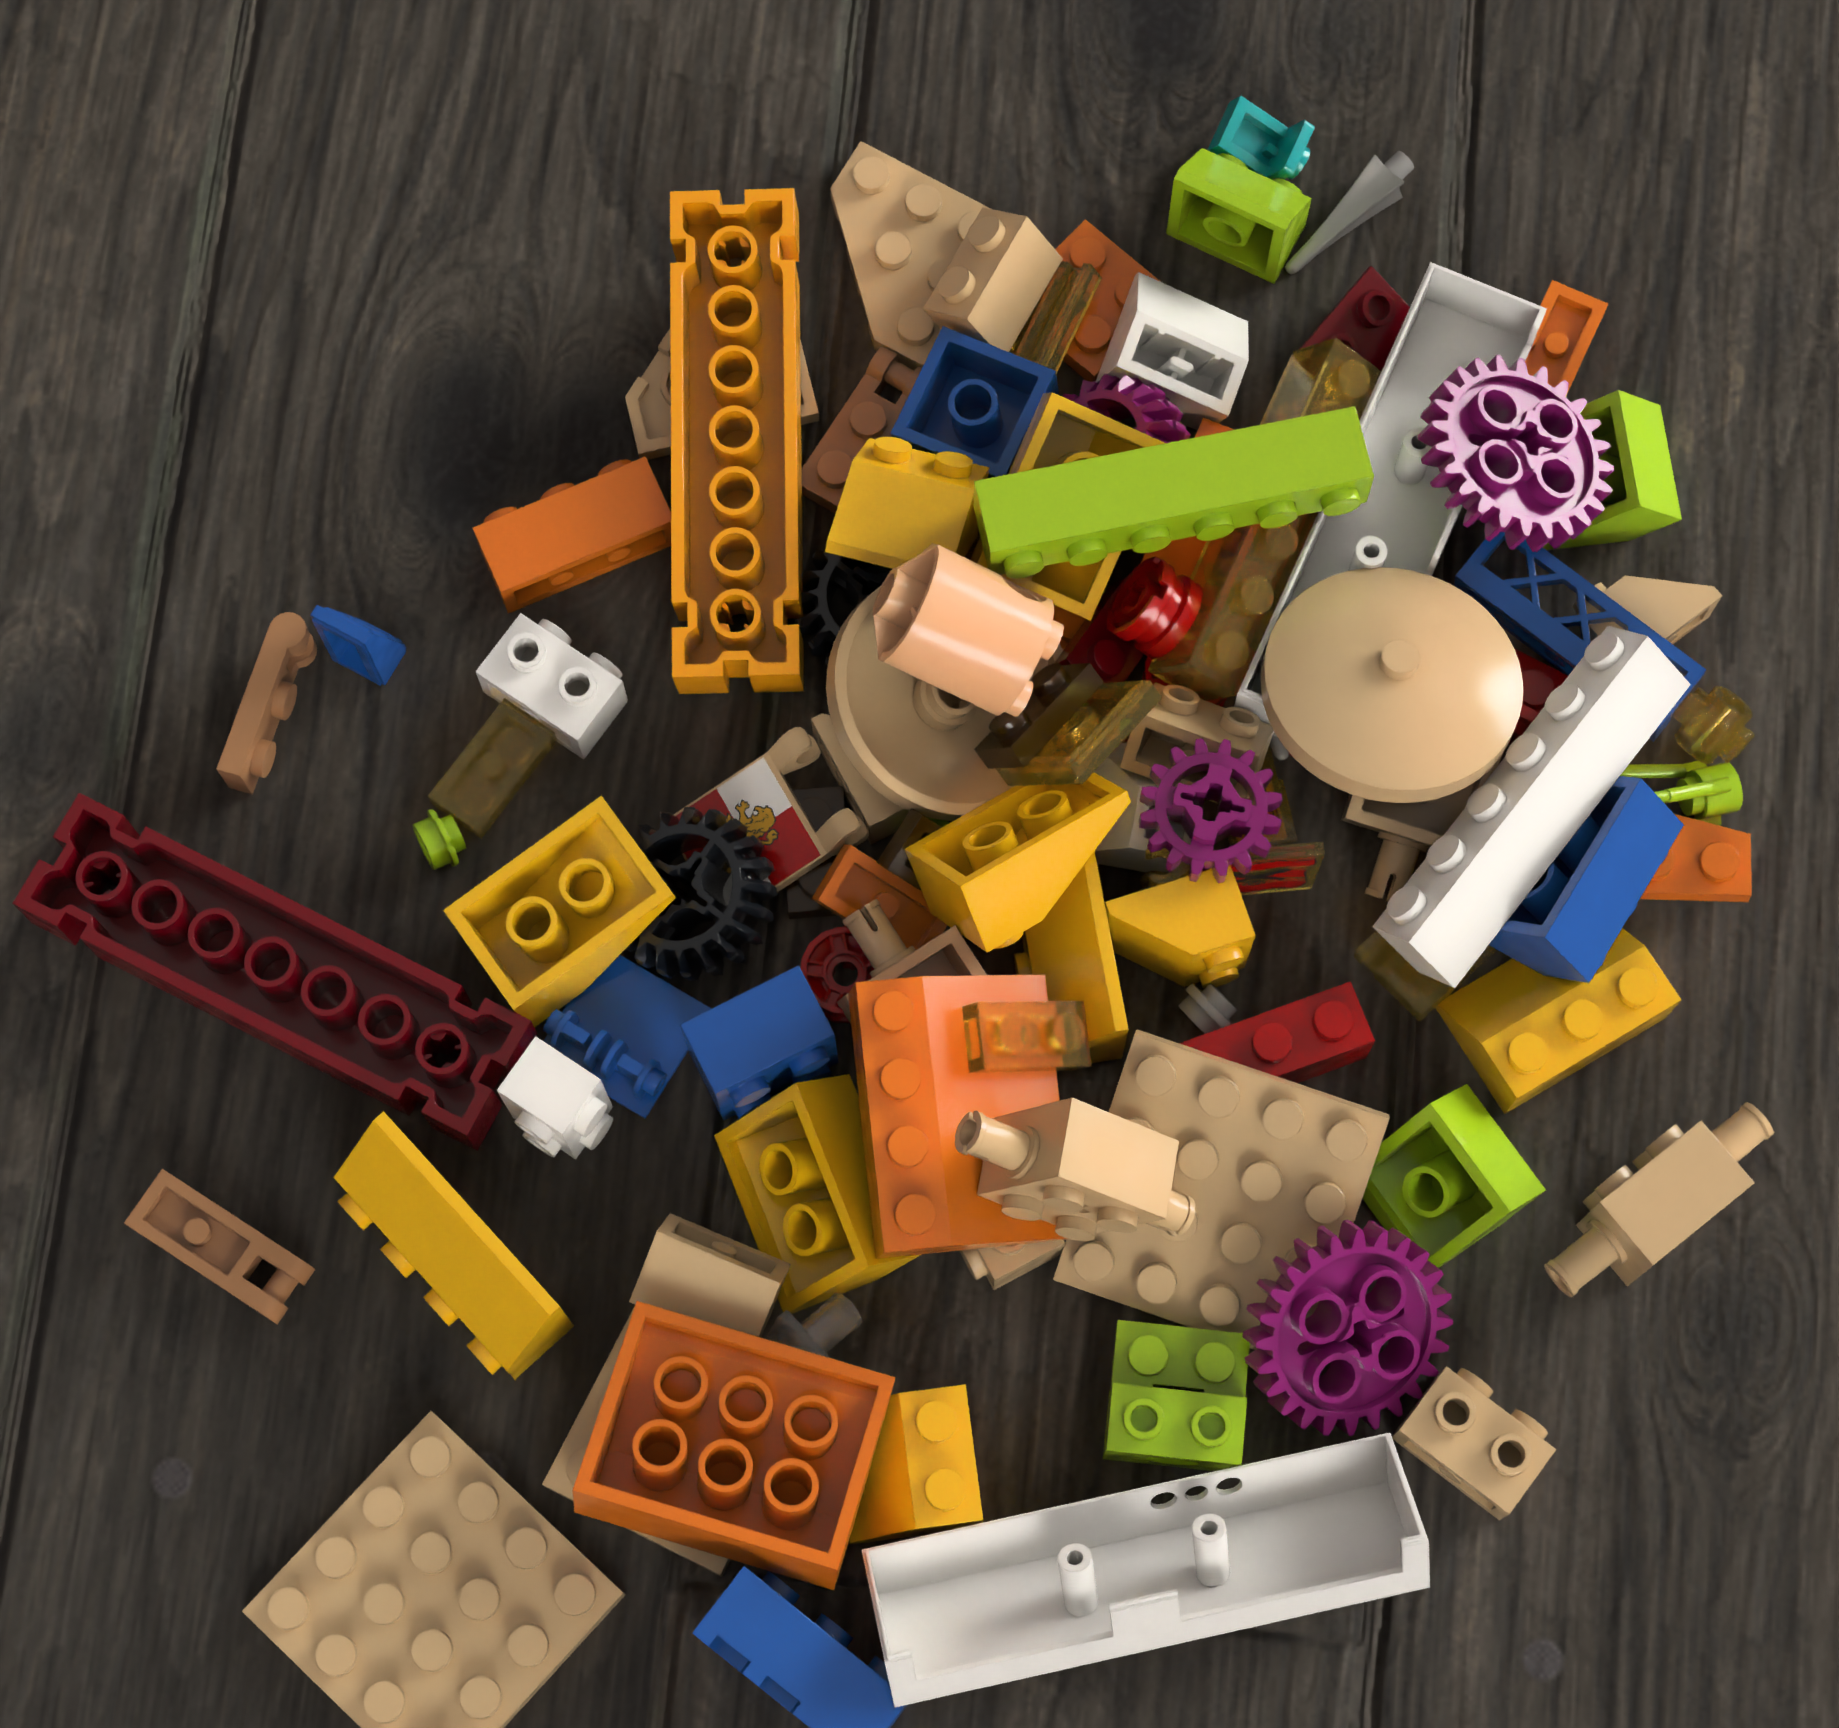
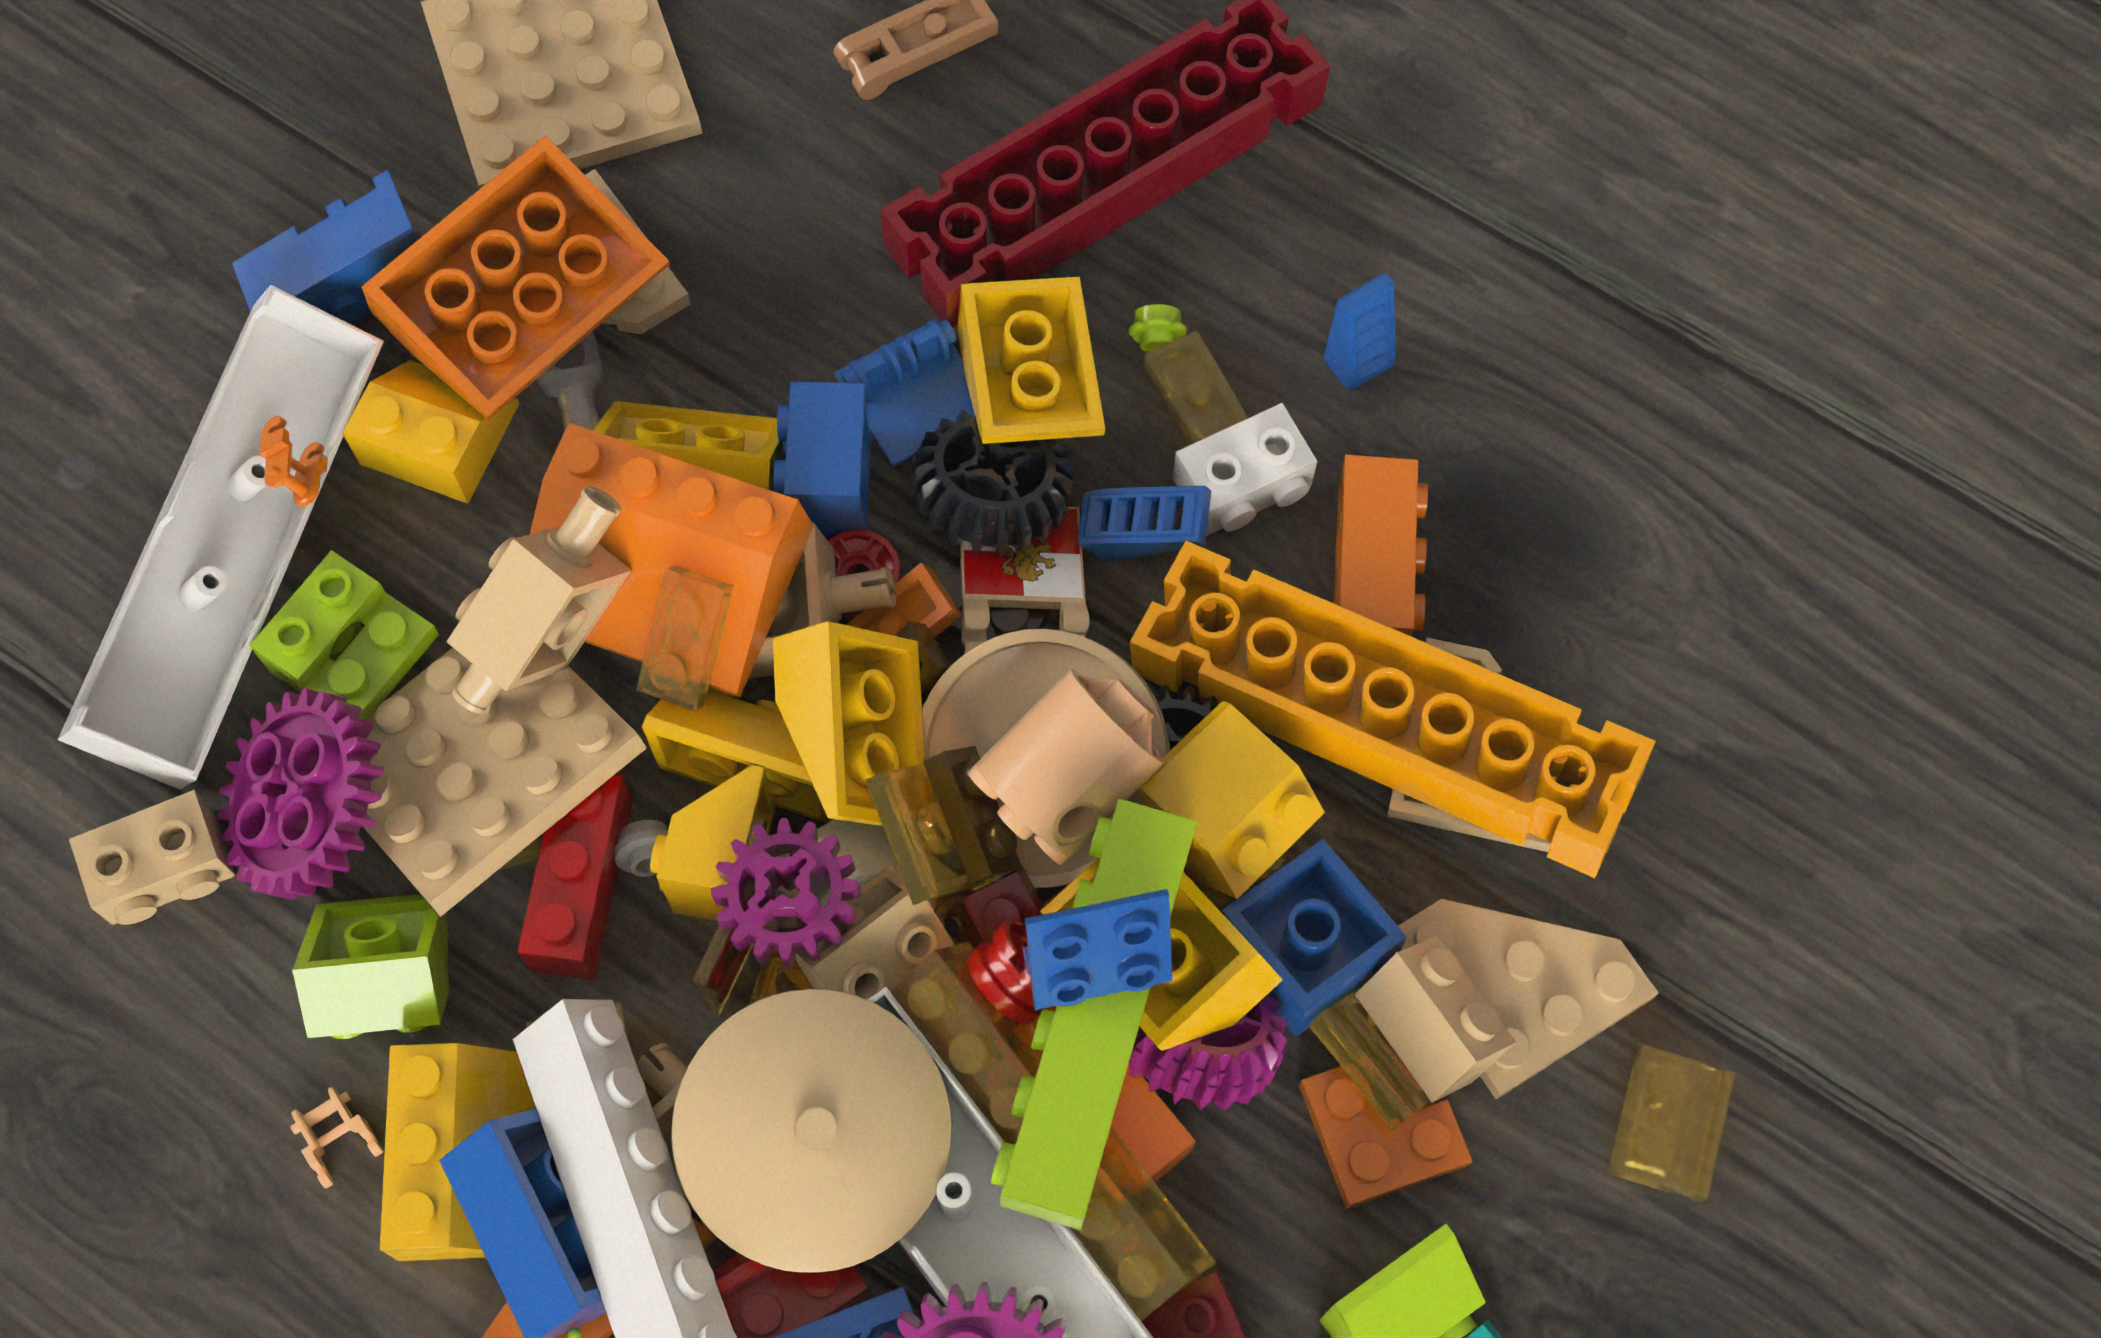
camera: 115 degrees right, 5 degrees down
medium nougat plate [216,612,317,795] -> none
yellow slope [333,1111,574,1380] -> none
white brick [497,1036,613,1160] -> none
tan brick [629,1213,791,1337] -> none
medium nougat plate [802,346,922,514] -> none
white slope [1096,272,1249,430] -> none
tan brick [1544,1102,1774,1297] -> none
none -> orange piece [259,416,328,507]
none -> light nougat piece [290,1086,384,1189]
none -> blue hinge [1023,889,1172,1010]
none -> blue slope [1078,485,1211,562]
none -> clear yellow plate [1608,1044,1735,1203]

